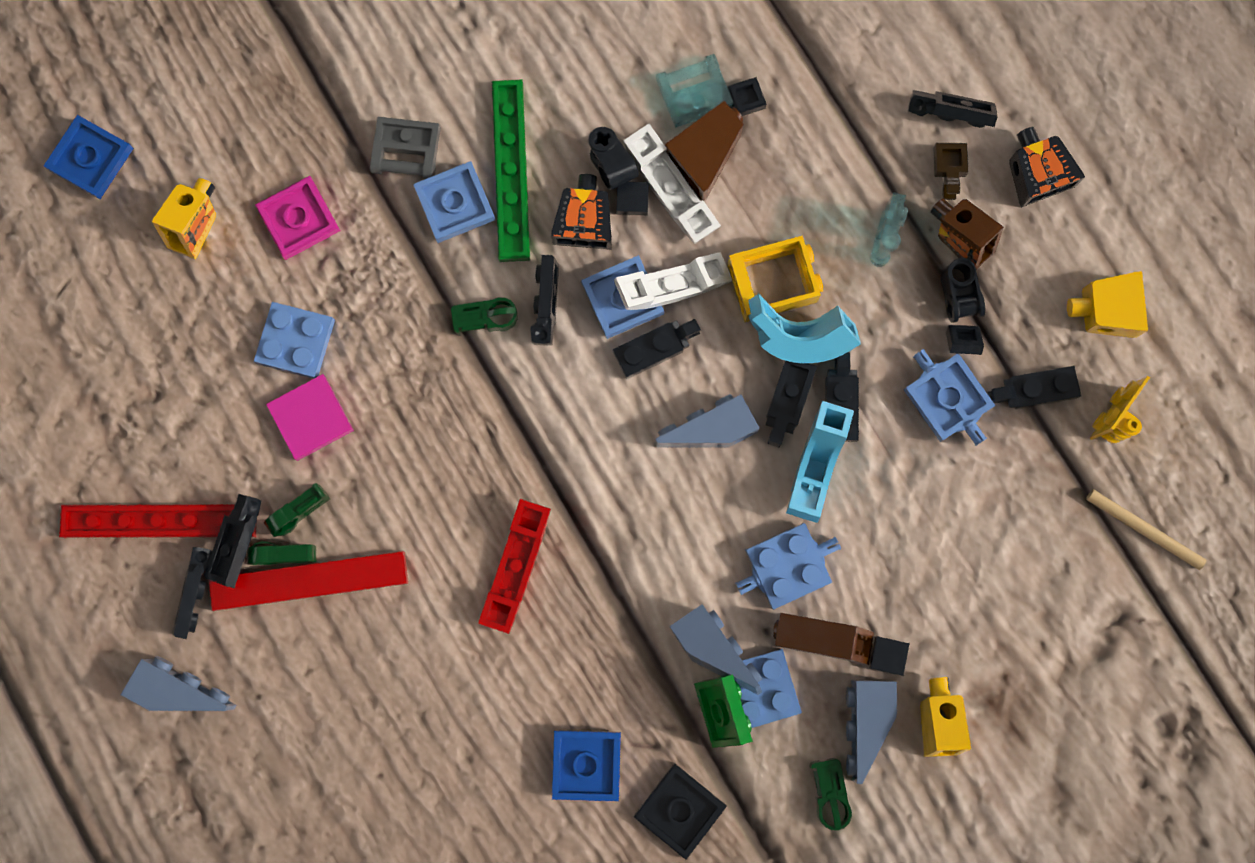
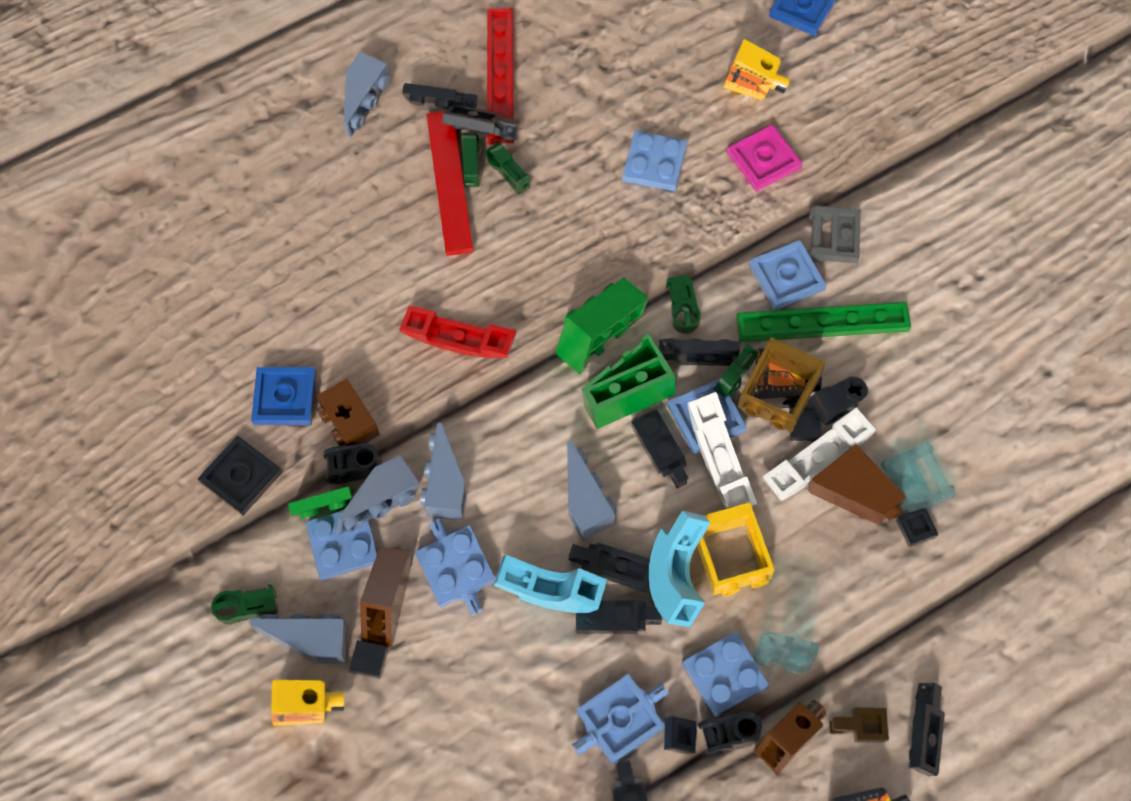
camera: 90 degrees right, 15 degrees down
dark pink tile [266,374,354,461] -> none
none -> reddish brown brick [316,379,380,446]
none -> black piece [323,443,382,484]
none -> sand blue slope [420,423,467,520]
none -> green wedge [555,277,649,375]
none -> green wedge [582,332,676,429]
none -> medium blue plate [682,632,769,718]
none -> dark green piece [713,344,759,399]
none -> pearl gold window [738,337,825,432]

